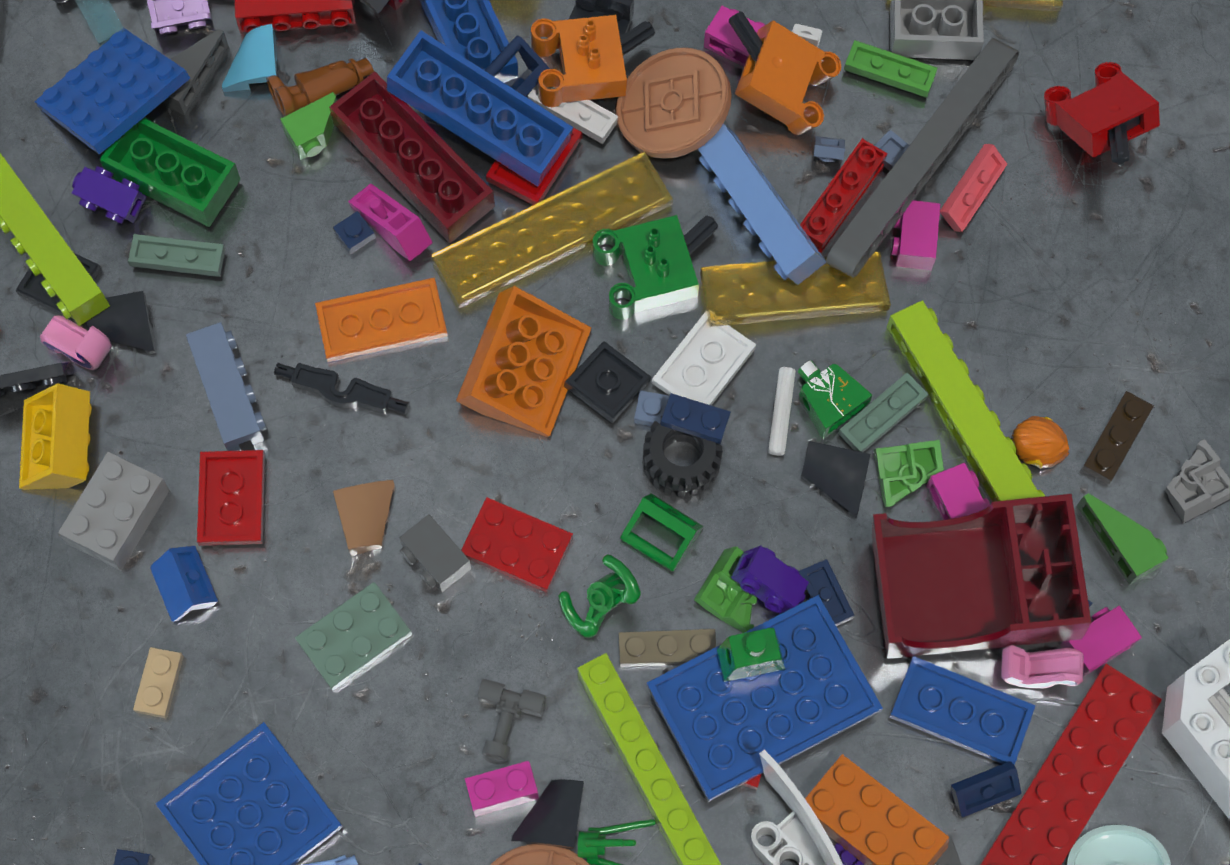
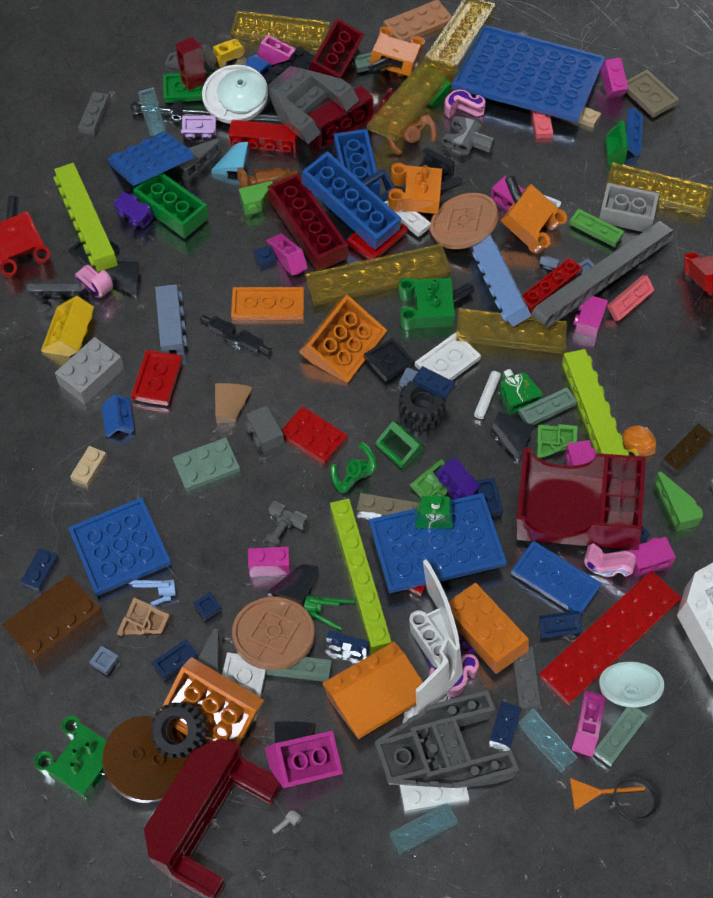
camera: 15 degrees right, 10 degrees down
sand green plate [128,234,225,277] -> none

